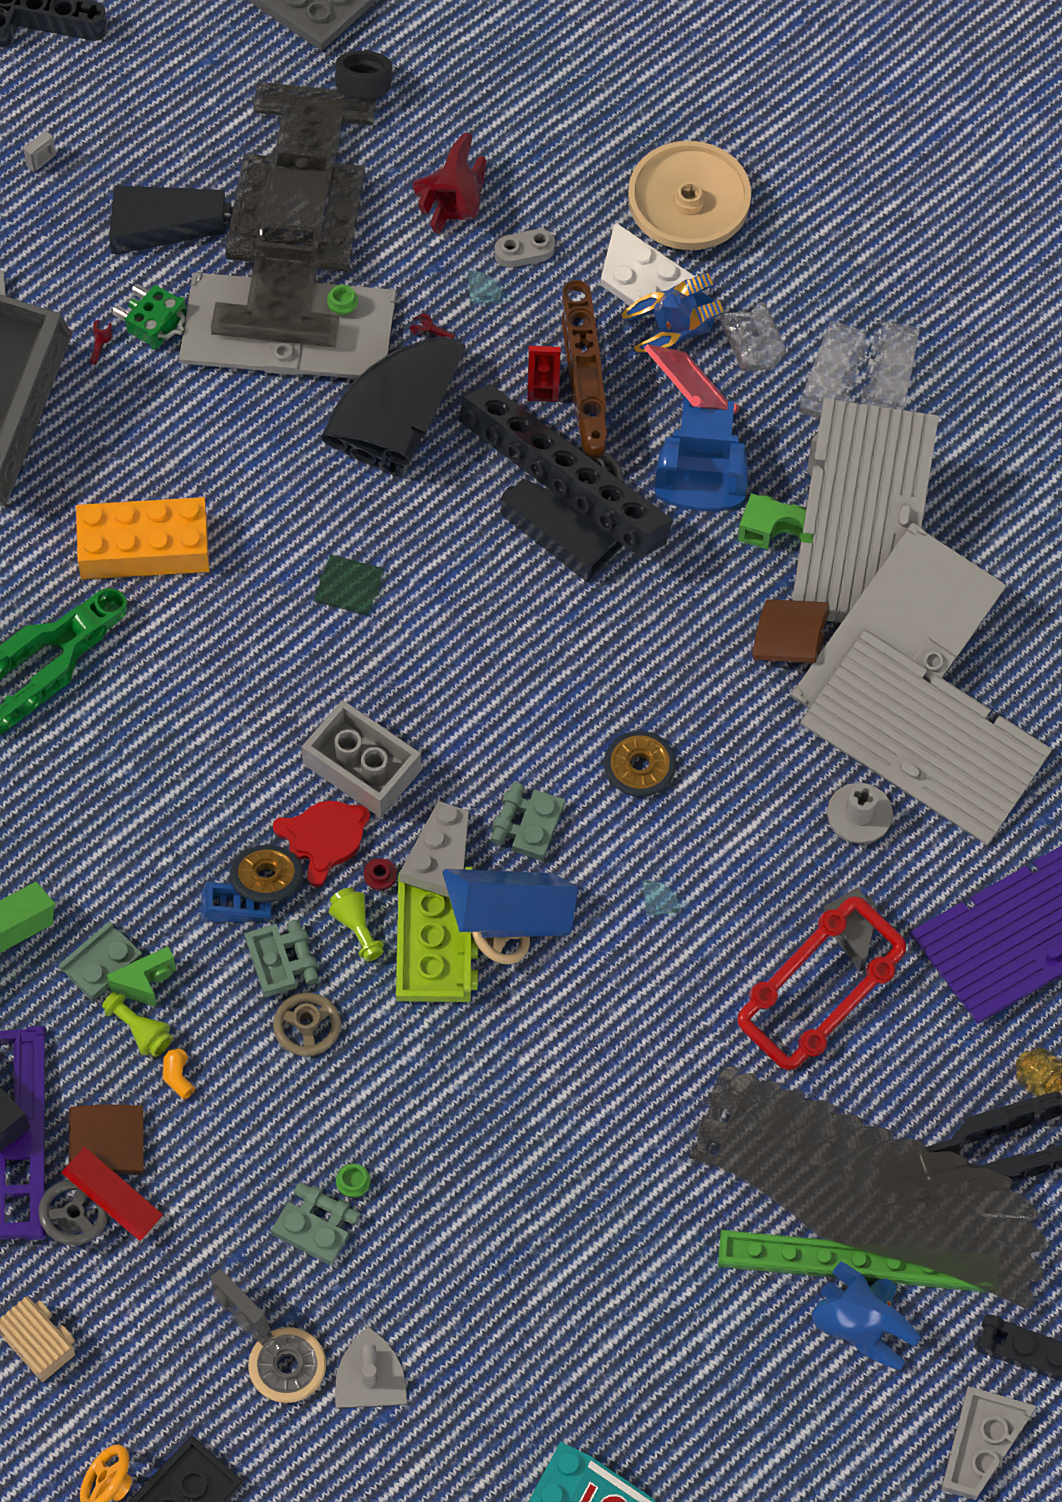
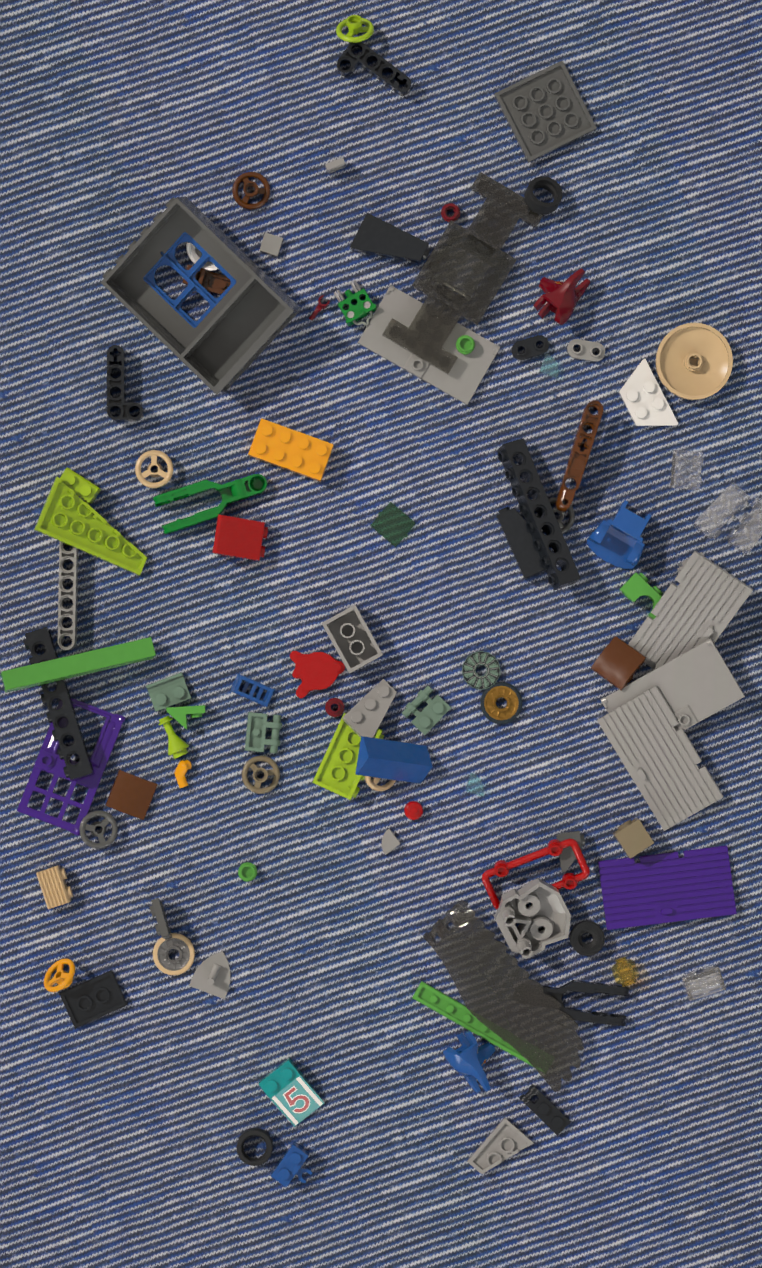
camera: 25 degrees right, 25 degrees up
red tile [61,1146,163,1241] -> none
wheel [230,845,303,903] -> none
sand green plate [271,1182,361,1266] -> none
black panel [321,336,466,477] -> none
lime piece [329,887,384,962] -> none
dark red hand [409,313,455,339] -> none
red slope [527,346,561,402] -> none
blue piece [622,273,724,354] -> none
coral container [644,344,739,414] -> none
light grey piece [827,782,893,844] -> none
none -> red slope [212,514,268,561]
none -> light grey tile [381,829,401,855]
none -> red piece [404,801,423,820]
none -> dark red plate [441,203,460,223]
none -> tile [462,651,500,690]
none -> light grey brick [493,878,571,959]
none -> black plate [511,335,549,361]
none -> black tyre [570,920,605,956]
none -> dark tan head [612,818,654,859]

